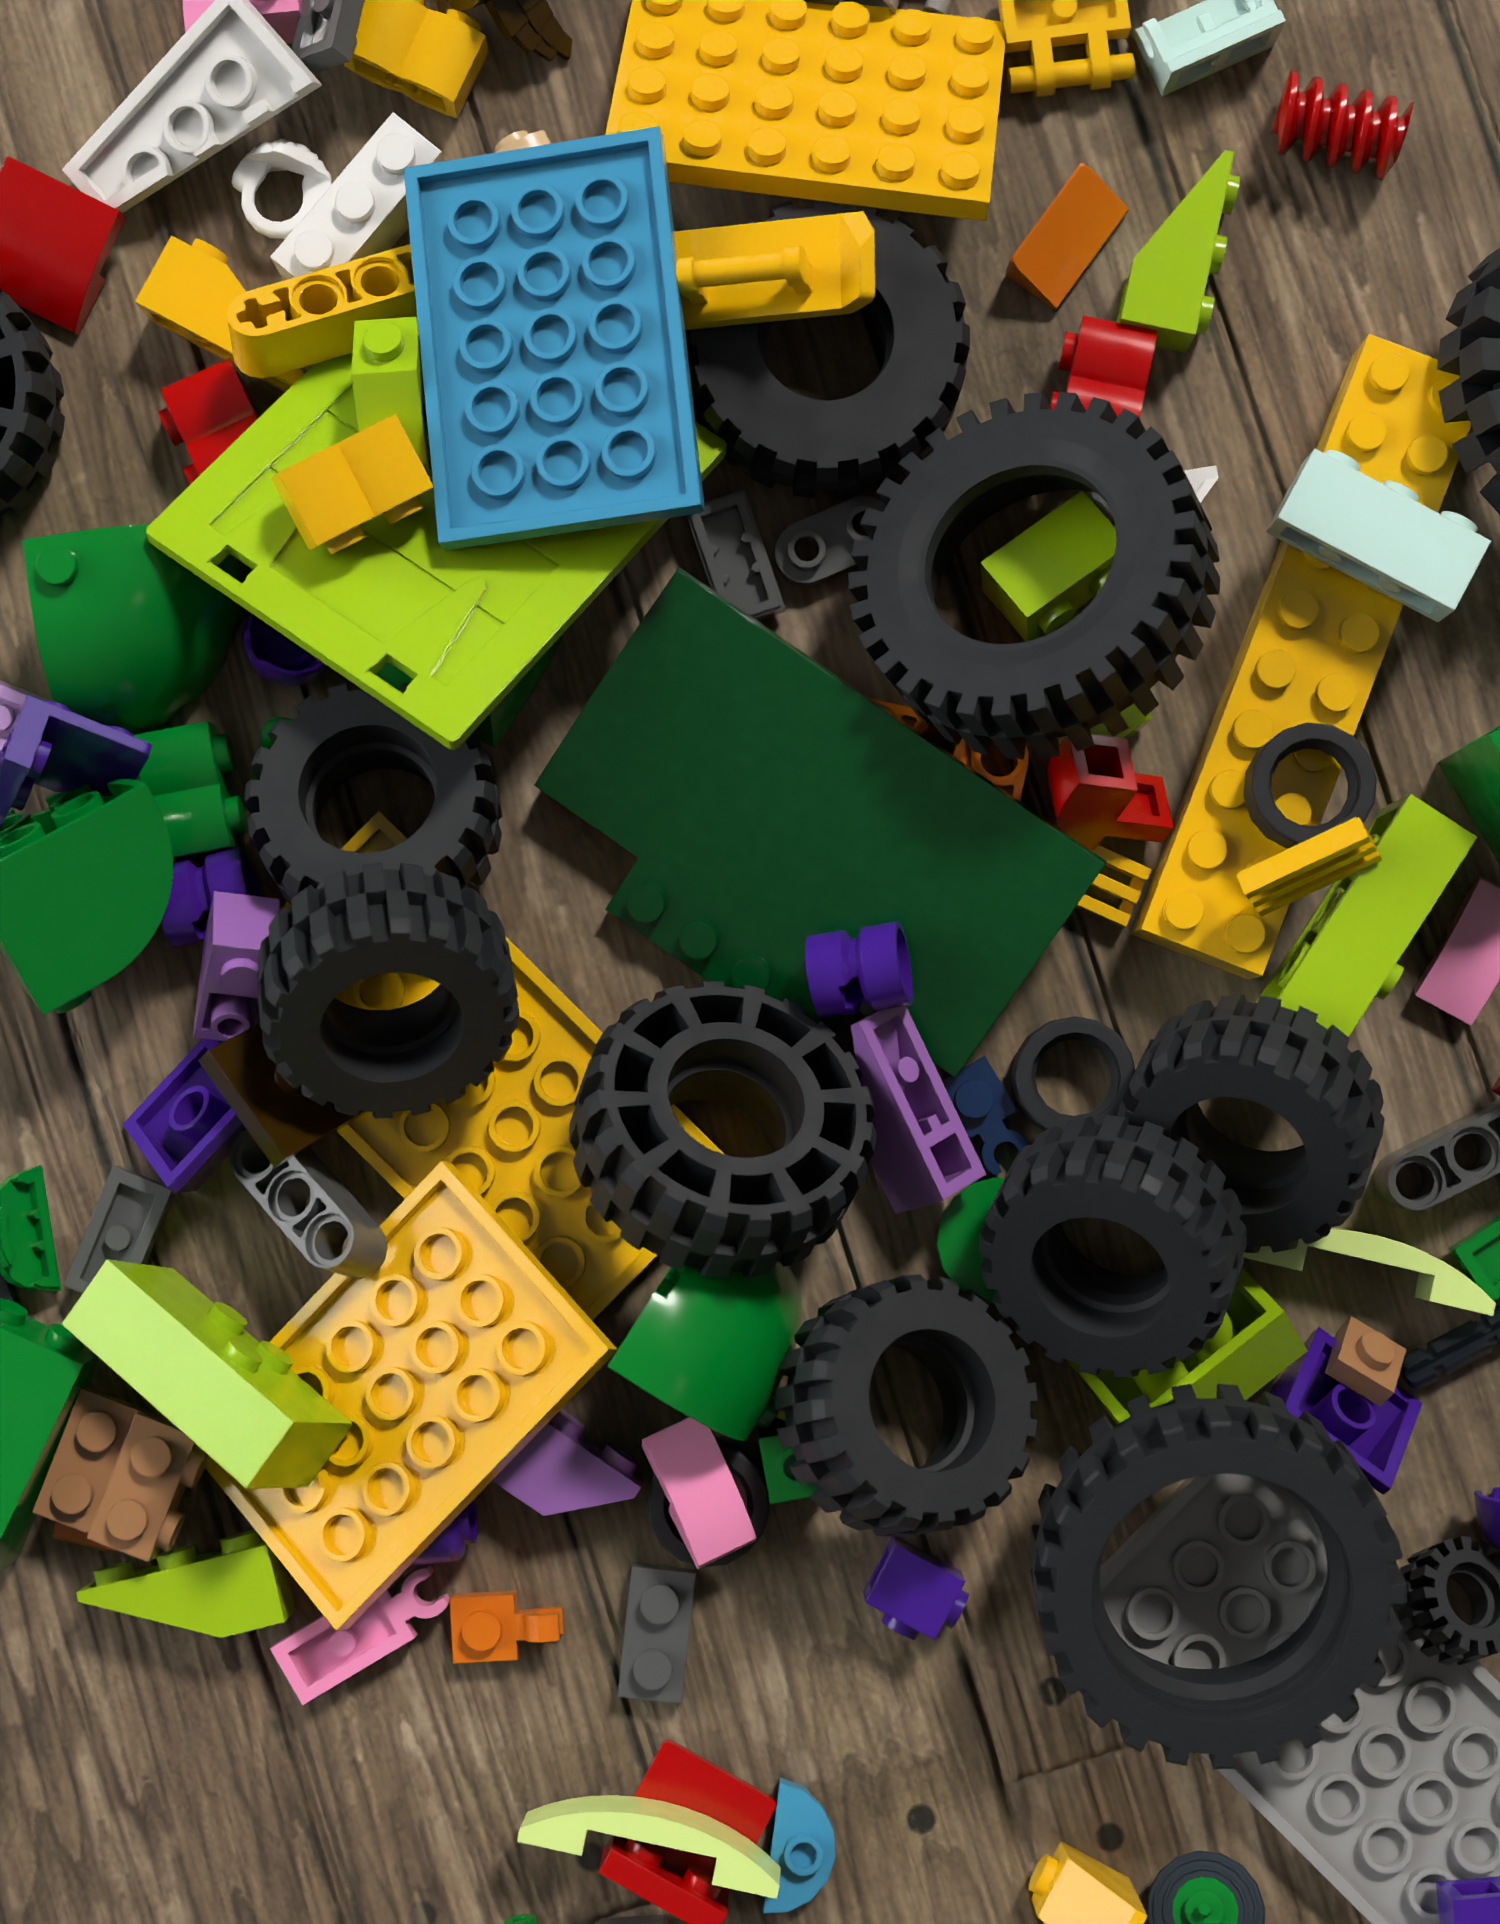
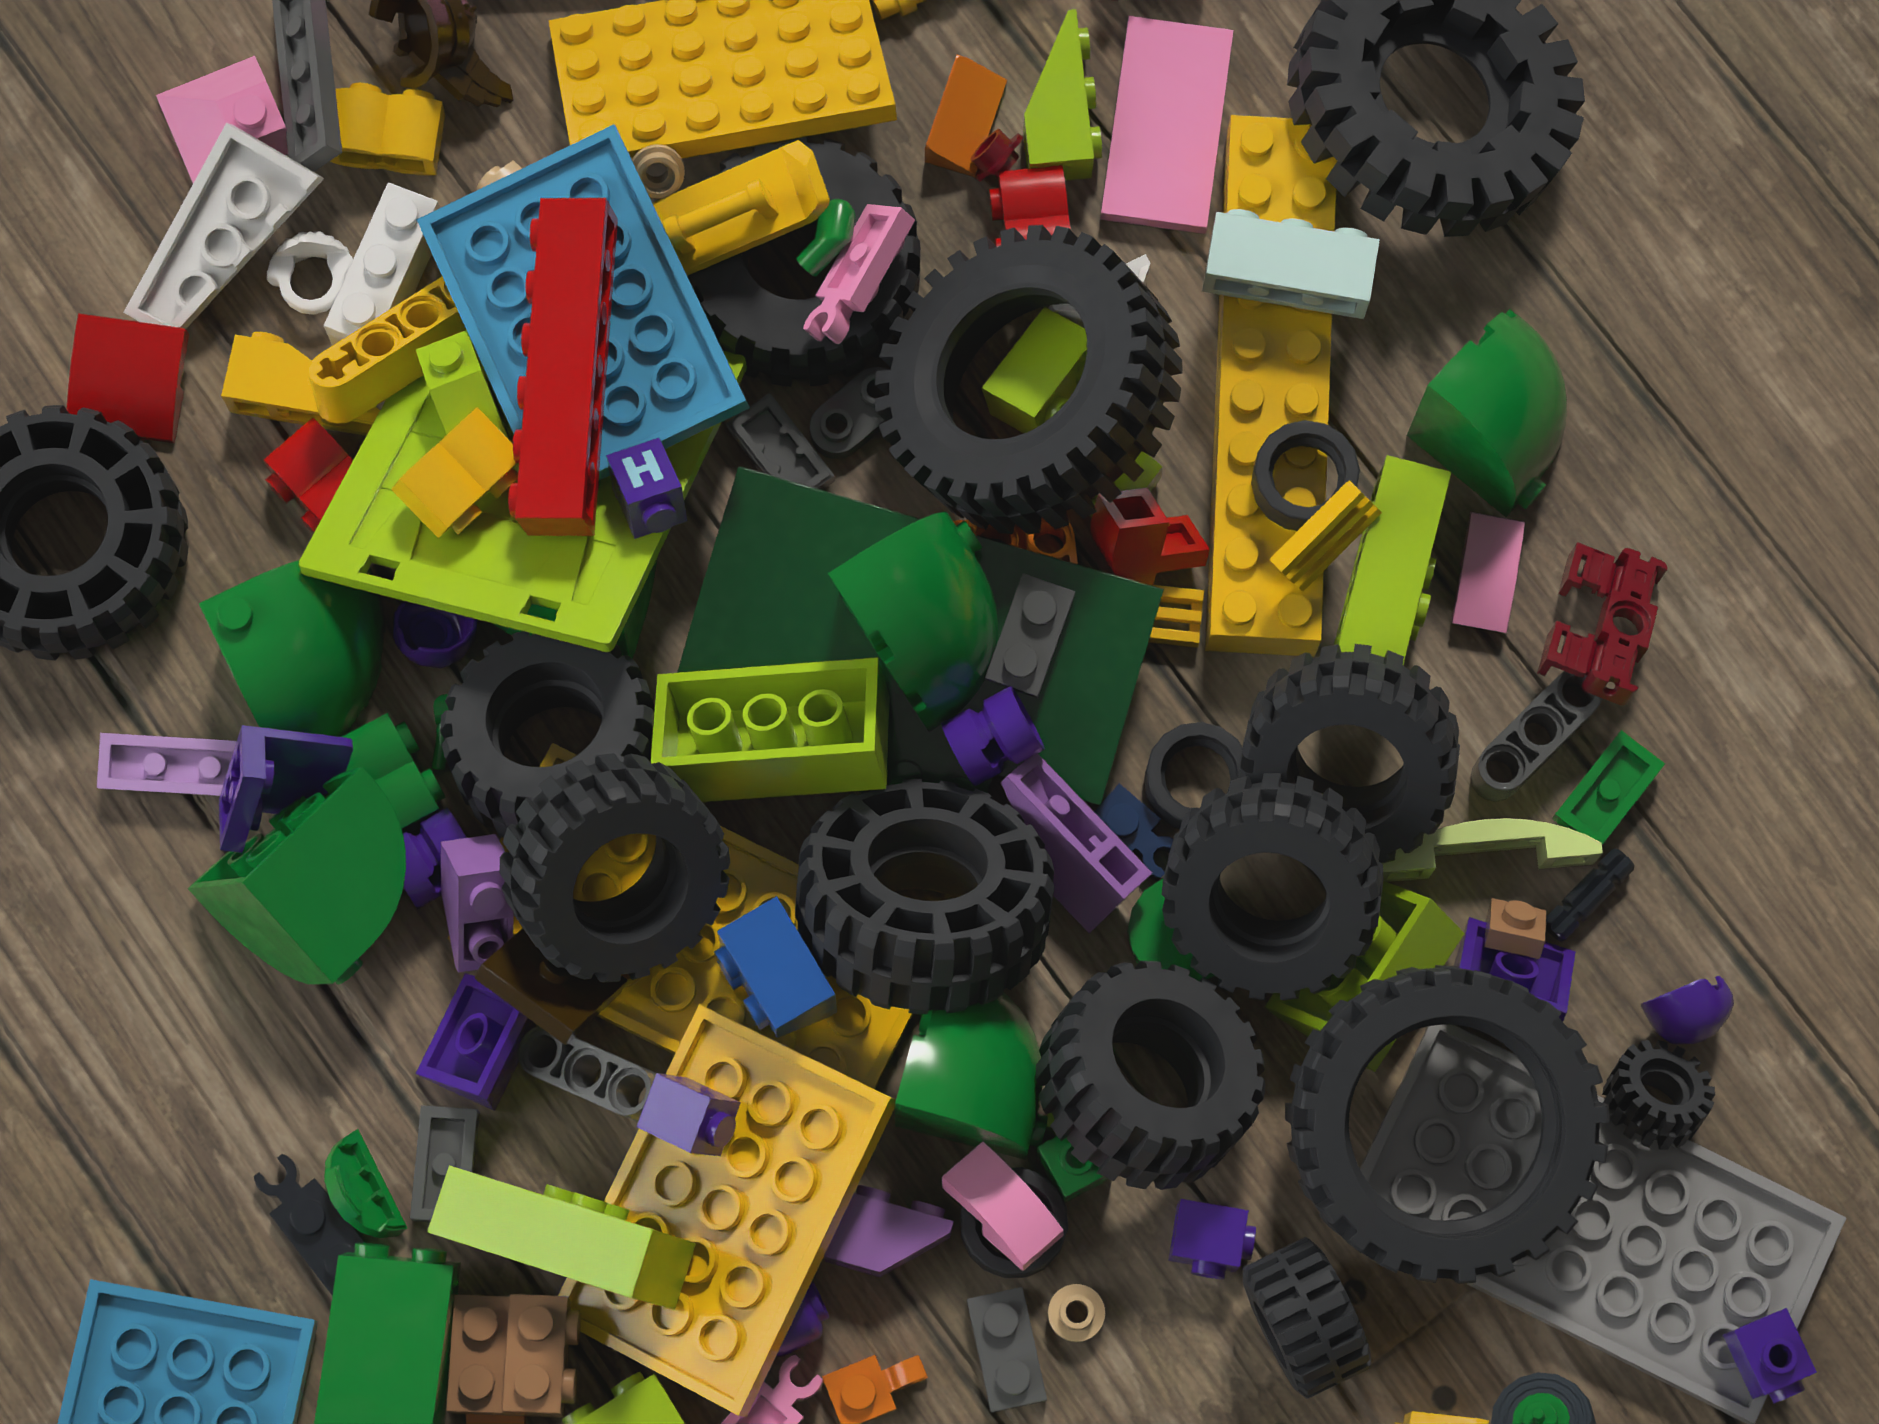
camera: 25 degrees left, 10 degrees down
none -> red brick [508,198,618,536]
none -> dark purple brick [606,438,688,539]
none -> tan plate [632,144,685,199]
none -> brick [636,1073,741,1156]
none -> lime brick [651,658,890,802]
none -> blue slope [714,896,837,1038]
none -> green arm [796,198,856,277]
none -> bright pink plate [803,204,915,344]
none -> green brick [828,512,998,732]
none -> dark red plate [971,129,1023,182]
none -> dark grey plate [985,573,1075,698]
none -> tan plate [1048,1284,1105,1342]
none -> bright pink tile [1100,16,1234,234]
none -> black tyre [1243,1237,1371,1399]

